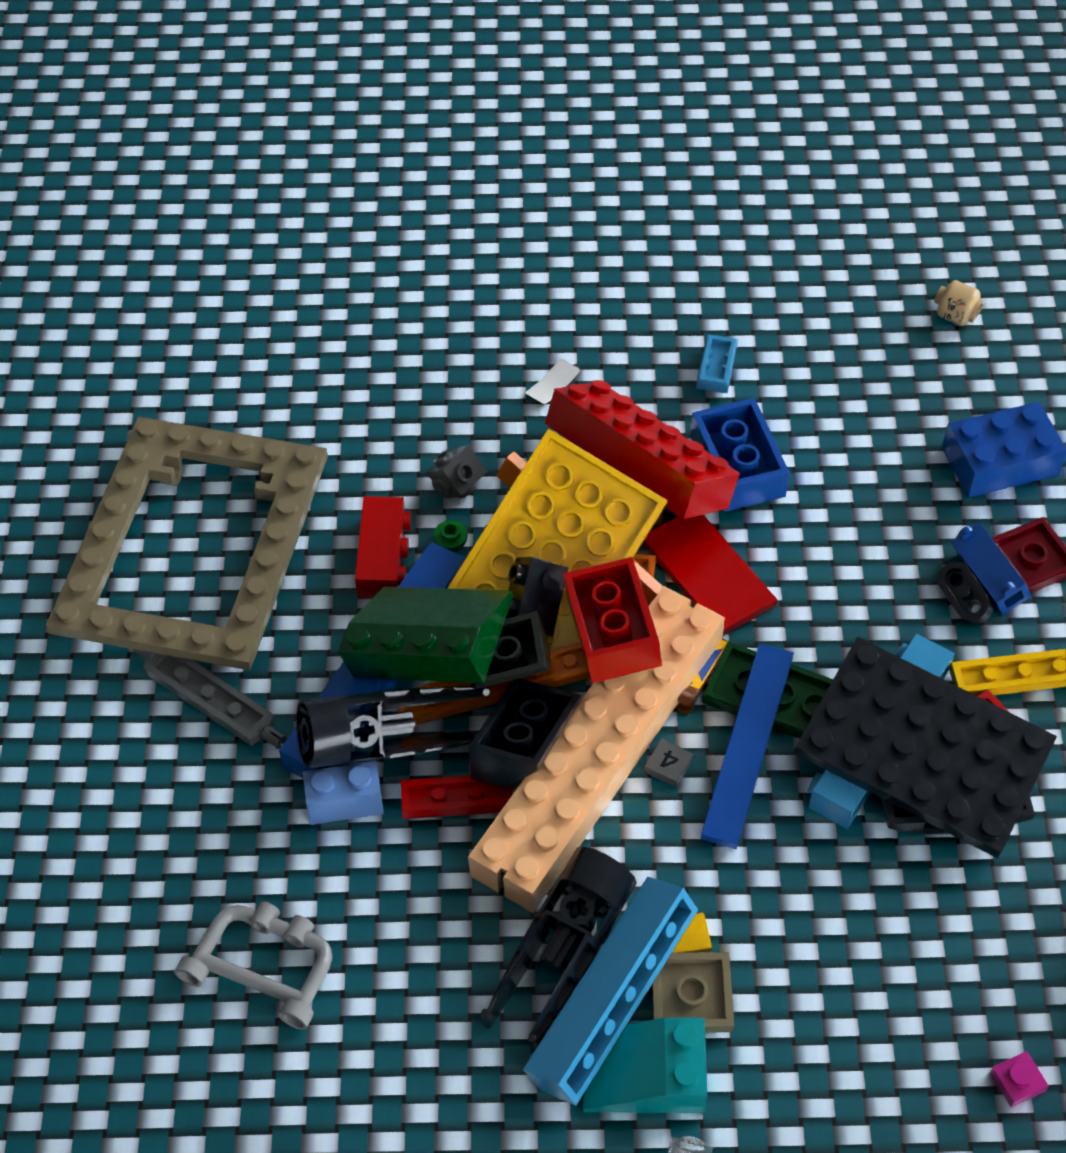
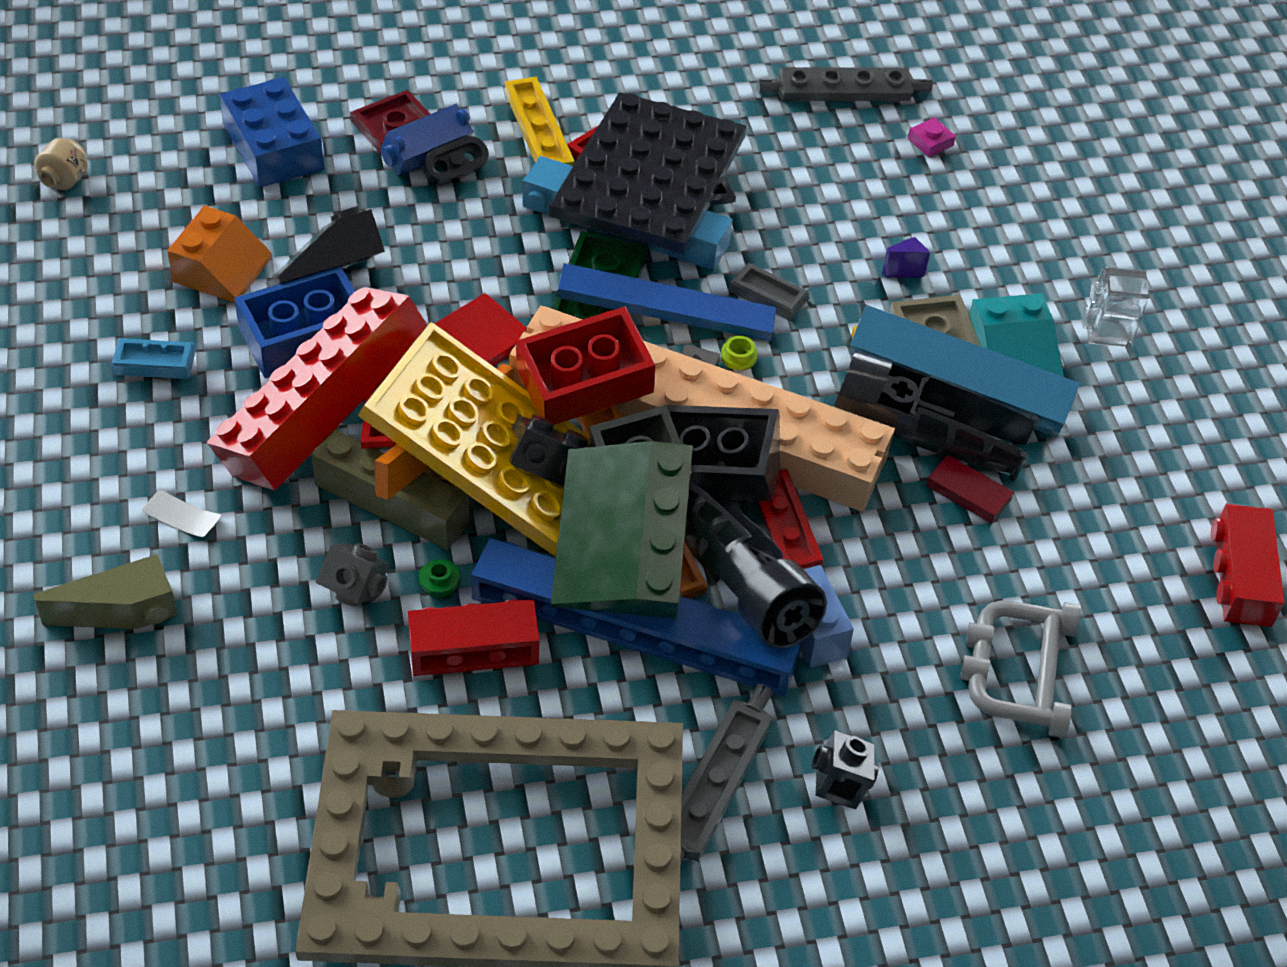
camera: 105 degrees left, 5 degrees down
none -> olive slope [33,554,178,629]
none -> orange slope [167,205,272,303]
none -> black slope [266,206,385,288]
none -> lime plate [721,336,758,370]
none -> dark grey tile [729,262,810,321]
none -> black brick [812,730,879,810]
none -> dark purple slope [882,237,930,278]
none -> dark red tile [926,455,1014,524]

